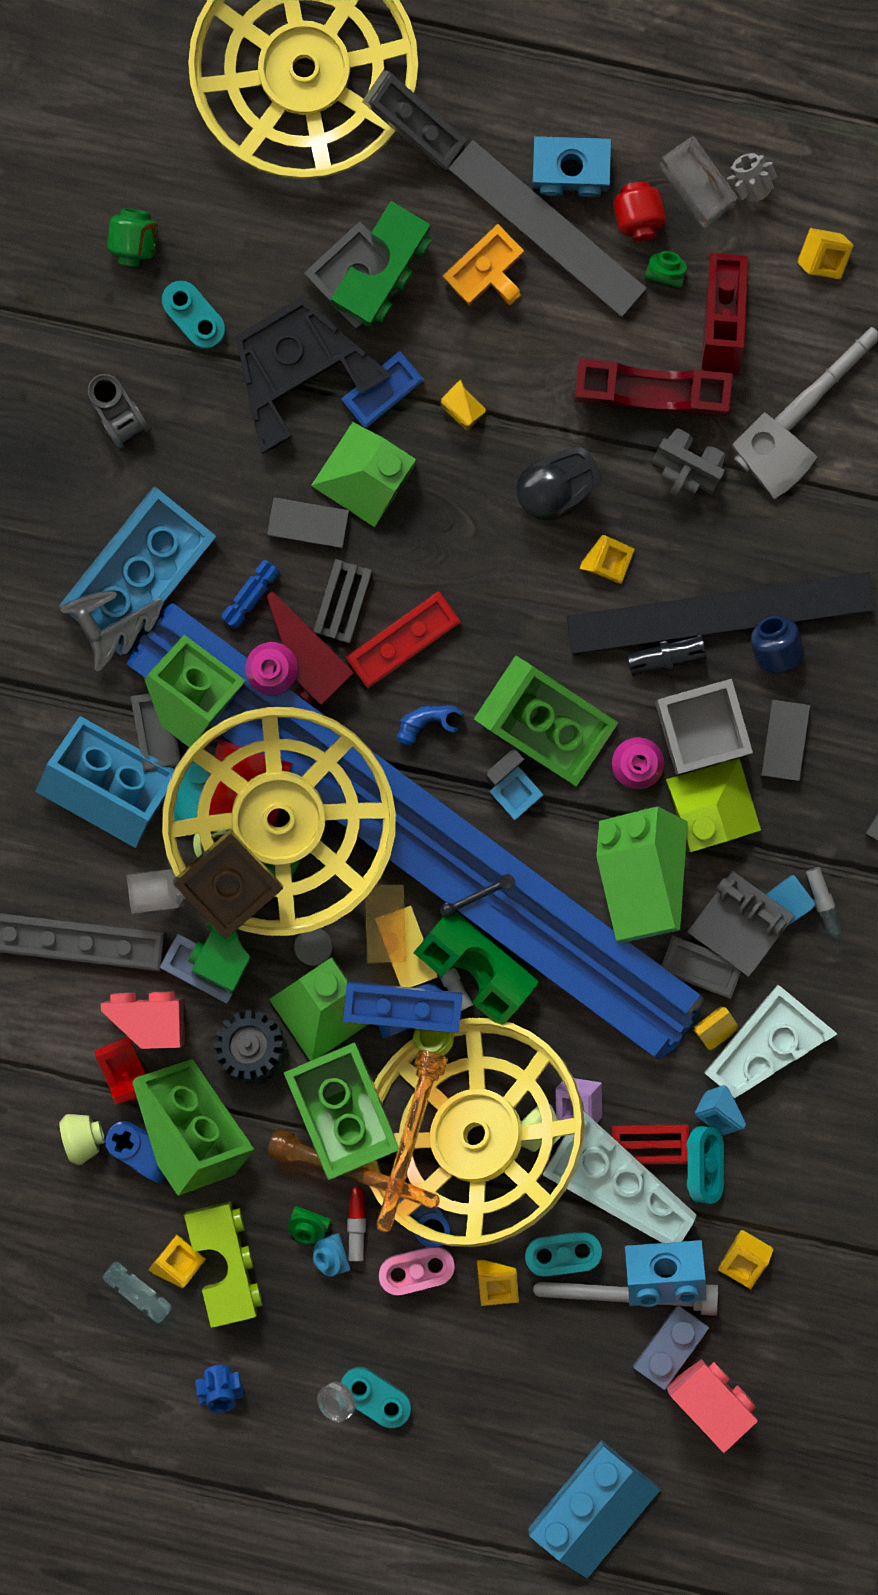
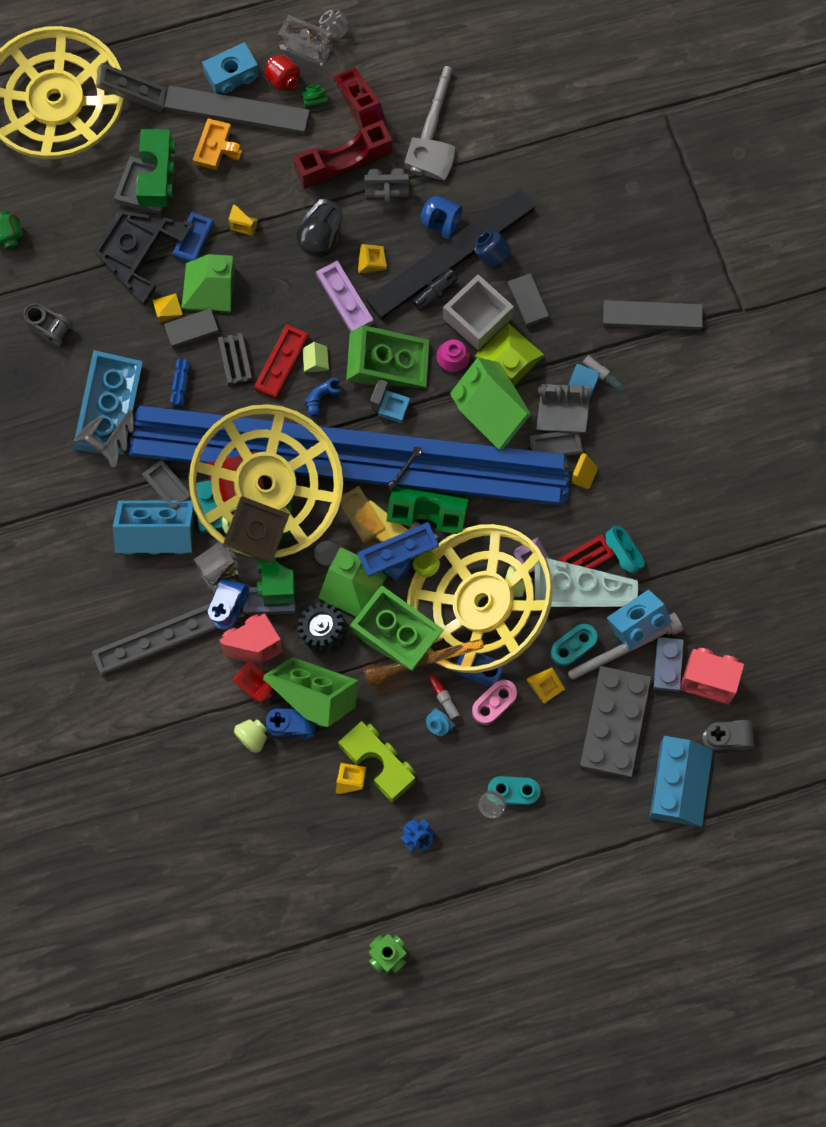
camera: 30 degrees left, 15 degrees down
clear light blue axle [102,1262,172,1323] -> none
bright green slope [145,635,246,747] -> none
teal plate [162,281,226,350] -> none
dark pink cone [245,642,298,695] -> none
dark red slope [267,591,355,707] -> none
green plate [288,1205,331,1244] -> none
clear orange piece [377,1050,448,1232] -> none
dark azure slope [695,1085,746,1135] -> none
light aqua wing [704,985,837,1098] -> none
yellow slope [718,1230,773,1290] -> none
yellow slope [798,228,854,280] -> none
none -> yellow slope [153,293,183,323]
none -> blue piece [208,578,249,630]
none -> yellowish green slope [303,342,329,373]
none -> lavender plate [316,261,374,332]
none -> bright green brick [369,934,407,975]
none -> blue helmet [421,196,463,240]
none -> dark grey plate [579,666,651,779]
none -> dark grey piece [702,720,755,750]

